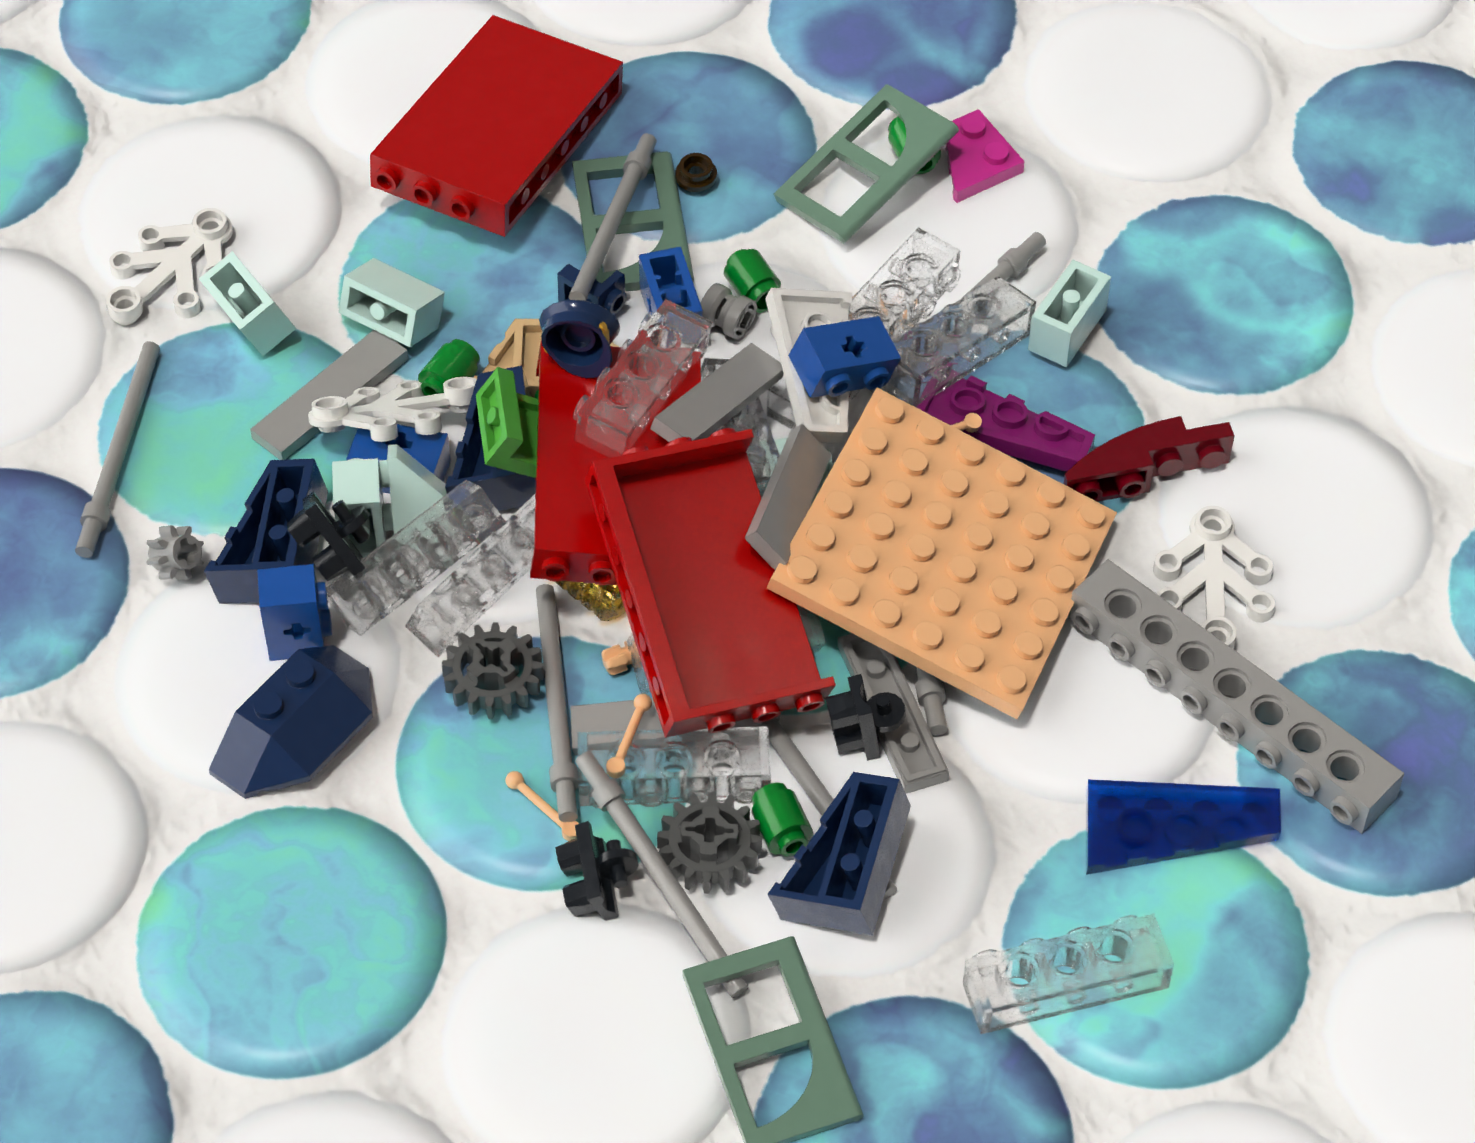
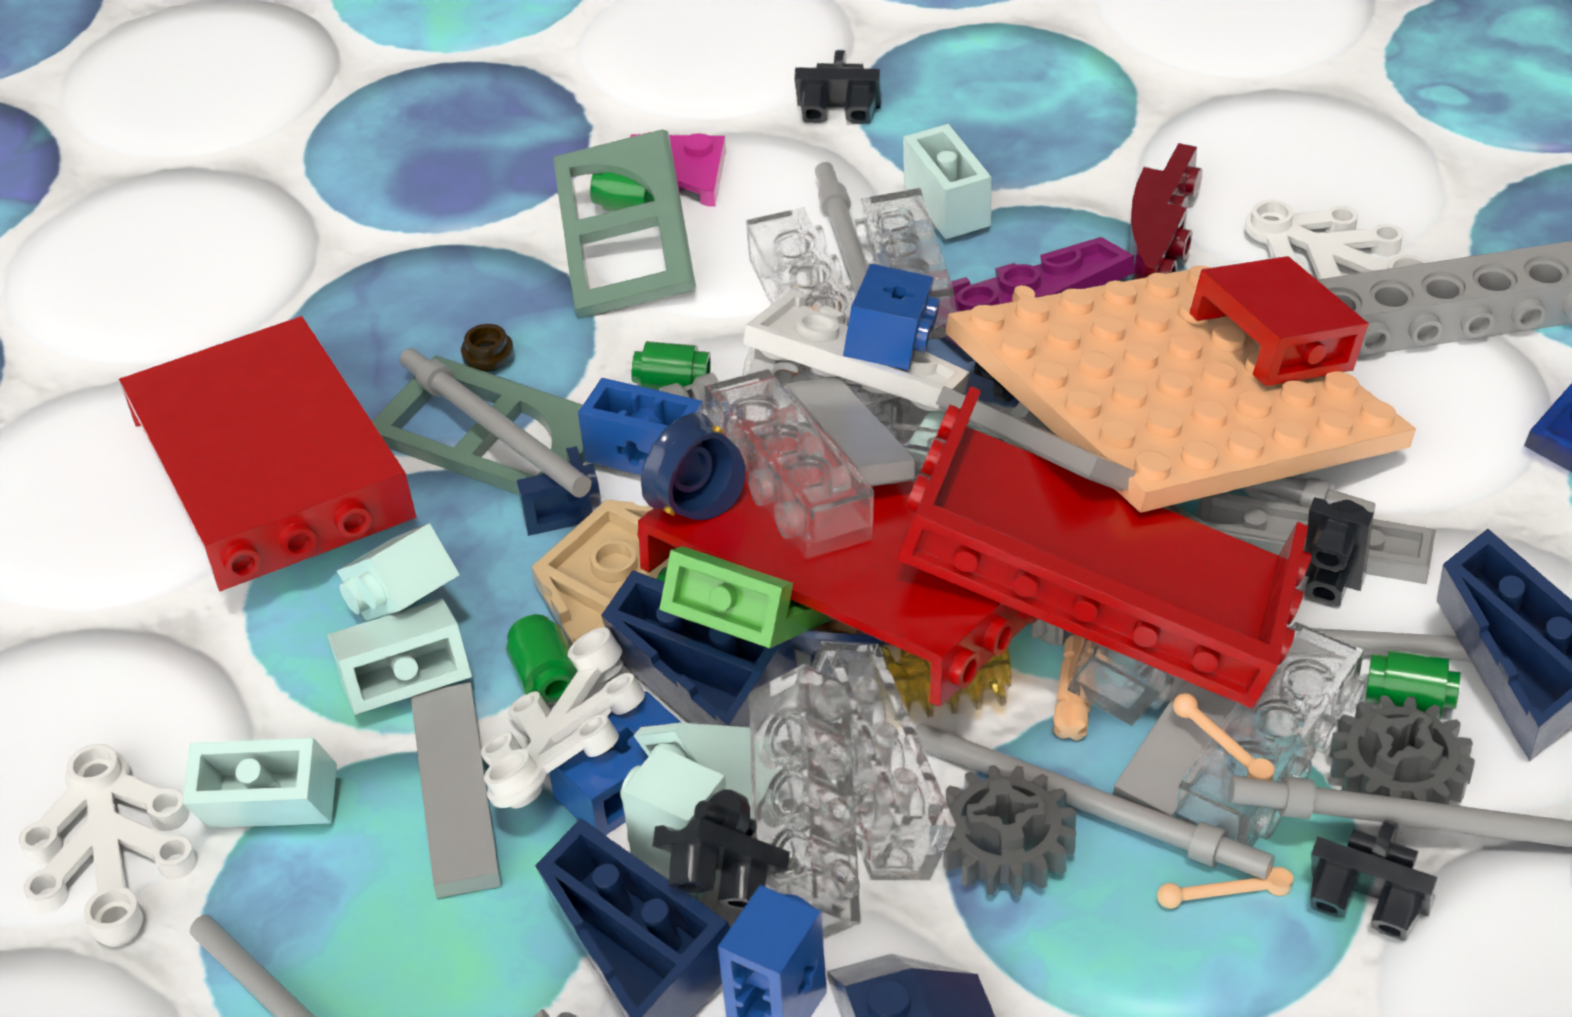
camera: 50 degrees left, 10 degrees down
none -> light aqua brick [337,523,460,621]
none -> black hips [794,50,882,124]
none -> red panel [1189,256,1369,386]

